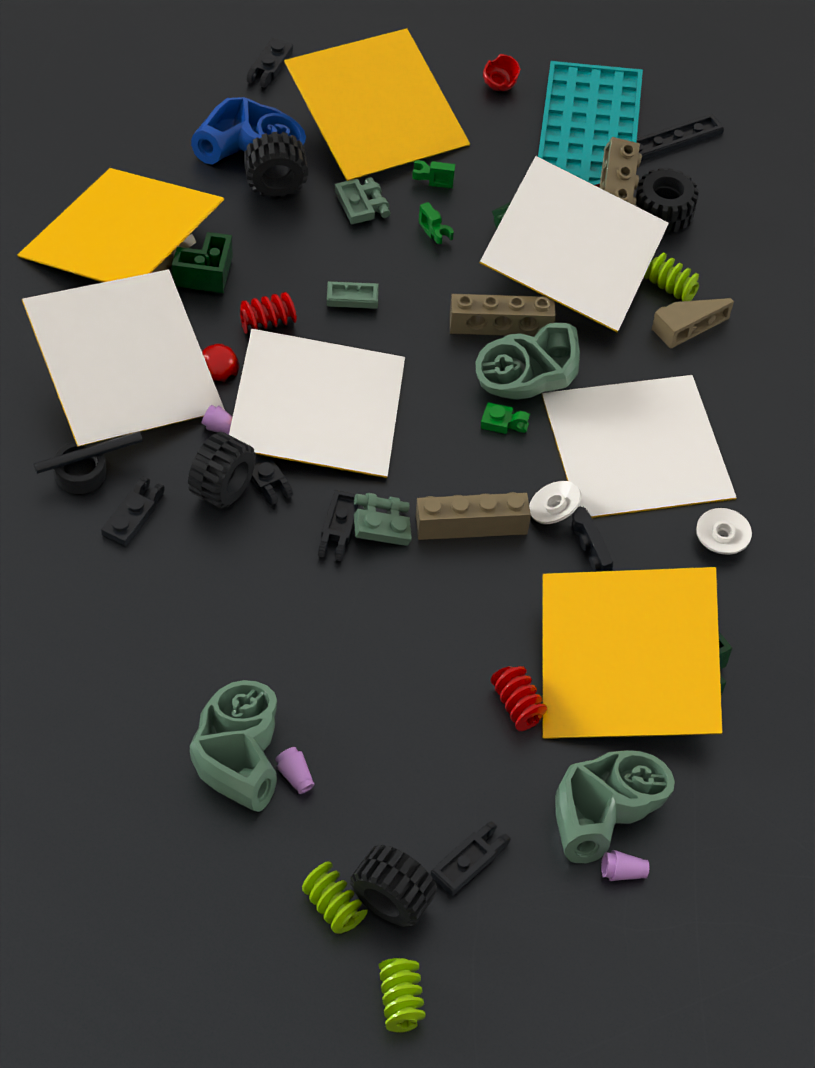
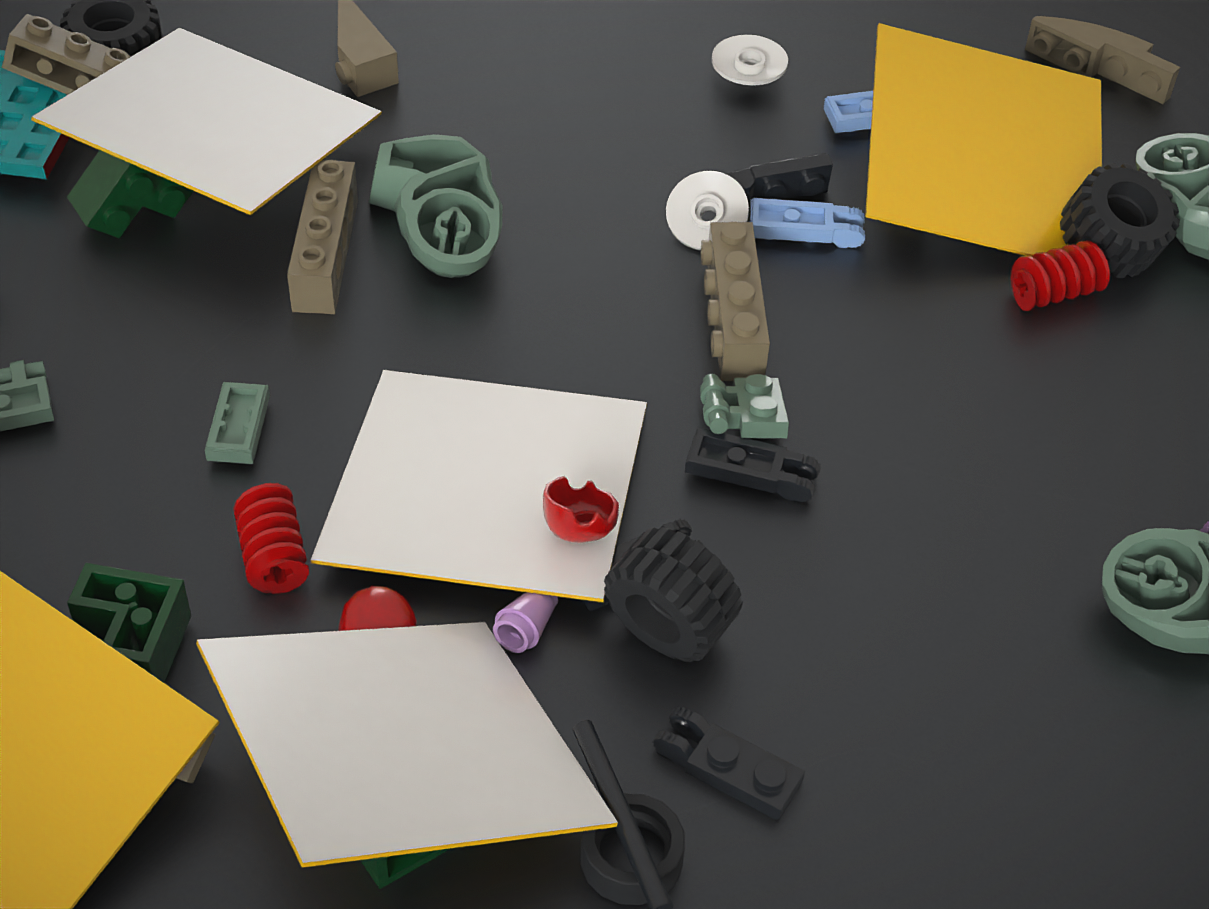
camera: 85 degrees left, 5 degrees down
green plate [419,202,454,245] -> none
green plate [481,402,530,434] -> none
white piece [542,375,737,518] -> none
lime piece [644,252,699,302] -> none
none -> red hair [543,476,619,543]
none -> light blue hinge [749,198,865,249]
none -> dark tan slope [1025,16,1180,104]
none -> black tyre [1060,163,1180,278]

